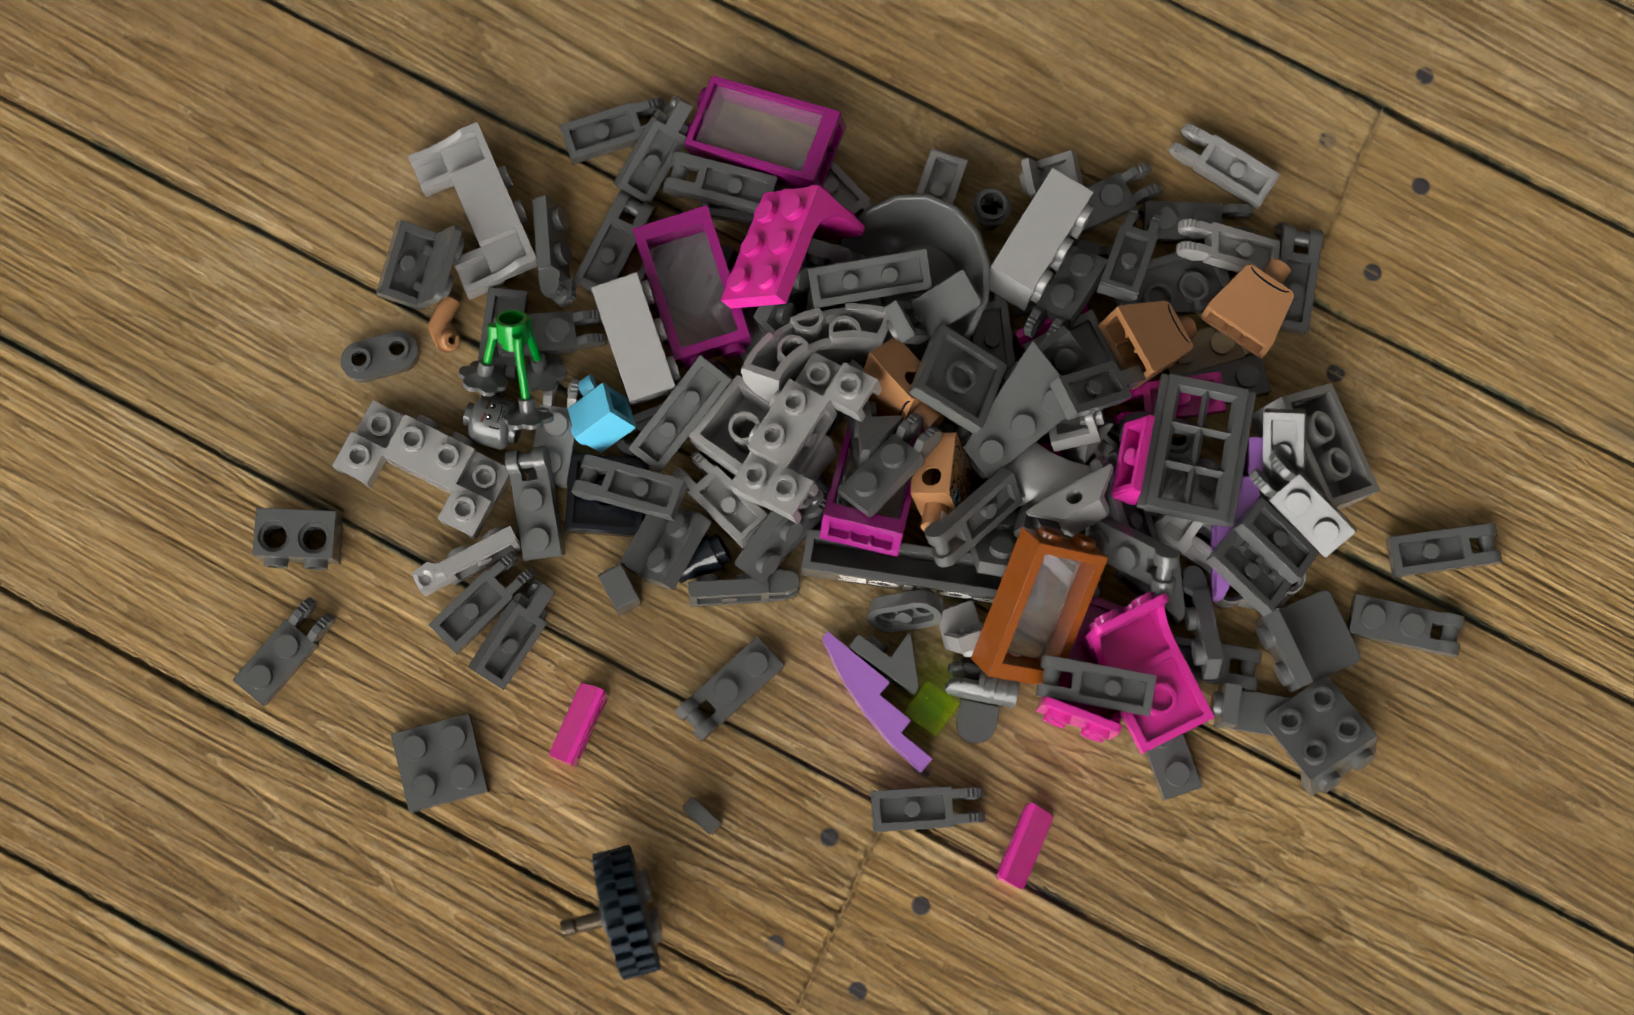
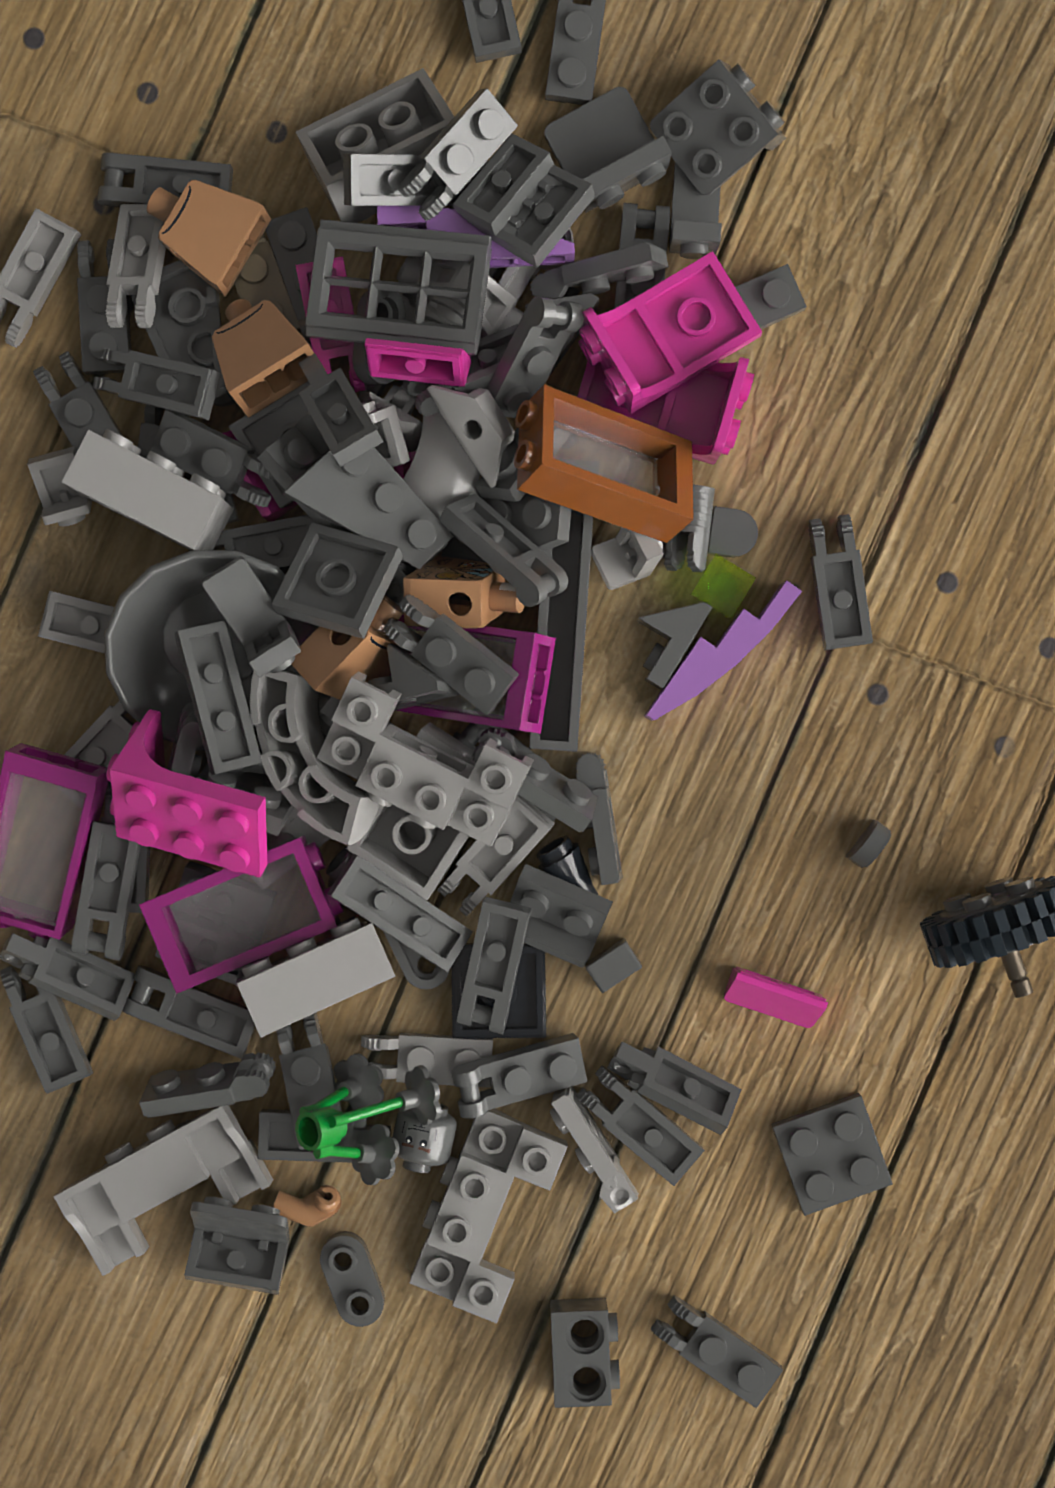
camera: 90 degrees left, 10 degrees up
medium azure brick [568,374,636,453] -> none
dark grey plate [675,637,784,742] -> none
dark grey plate [867,589,944,633] -> none
dark grey cone [972,188,1011,231] -> none
dark pink slope [995,803,1053,889] -> none
dark grey plate [1036,655,1157,716] -> none

